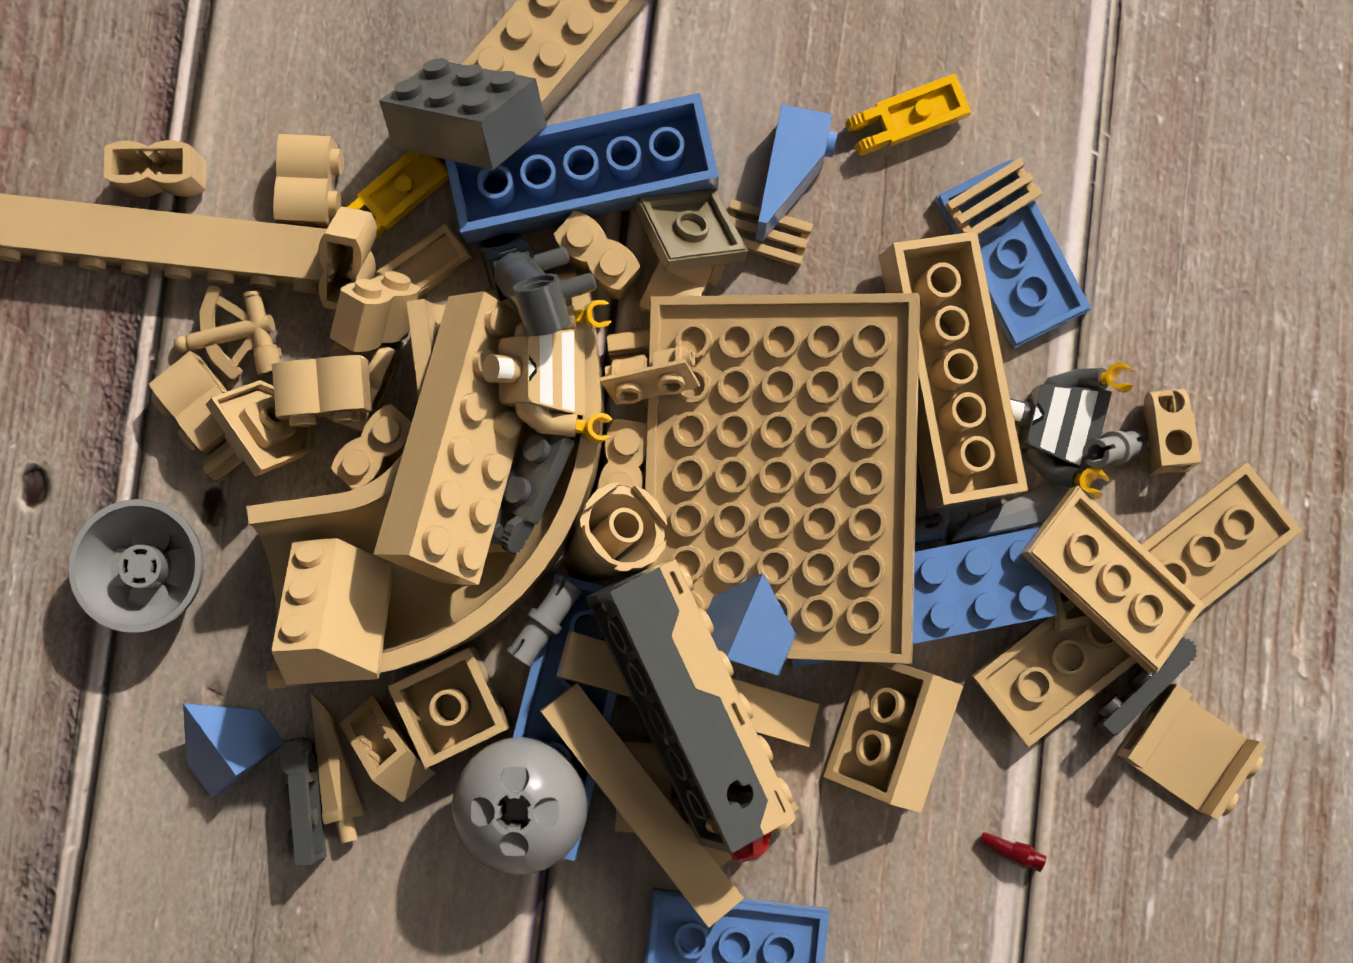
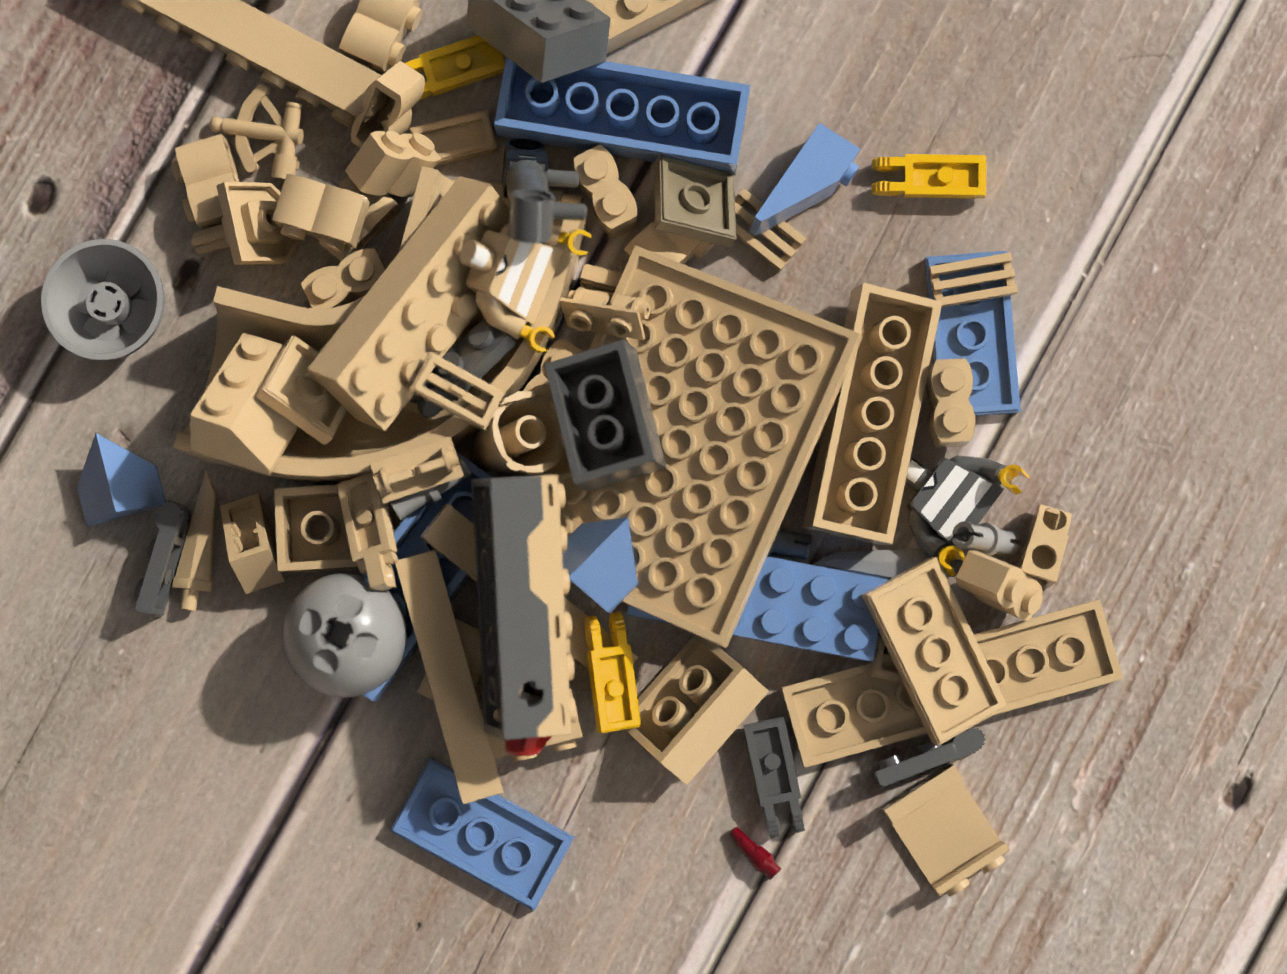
camera: 30 degrees right, 0 degrees up
none -> tan tile [256,334,347,445]
none -> tan hinge [337,472,397,591]
none -> tan hinge [370,437,464,504]
none -> tan tile [409,352,505,430]
none -> dark grey brick [544,339,667,492]
none -> yellow hinge [584,611,641,733]
none -> dark grey hinge [743,716,805,838]
none -> tan brick [926,358,975,448]
none -> tan brick [956,550,1043,620]

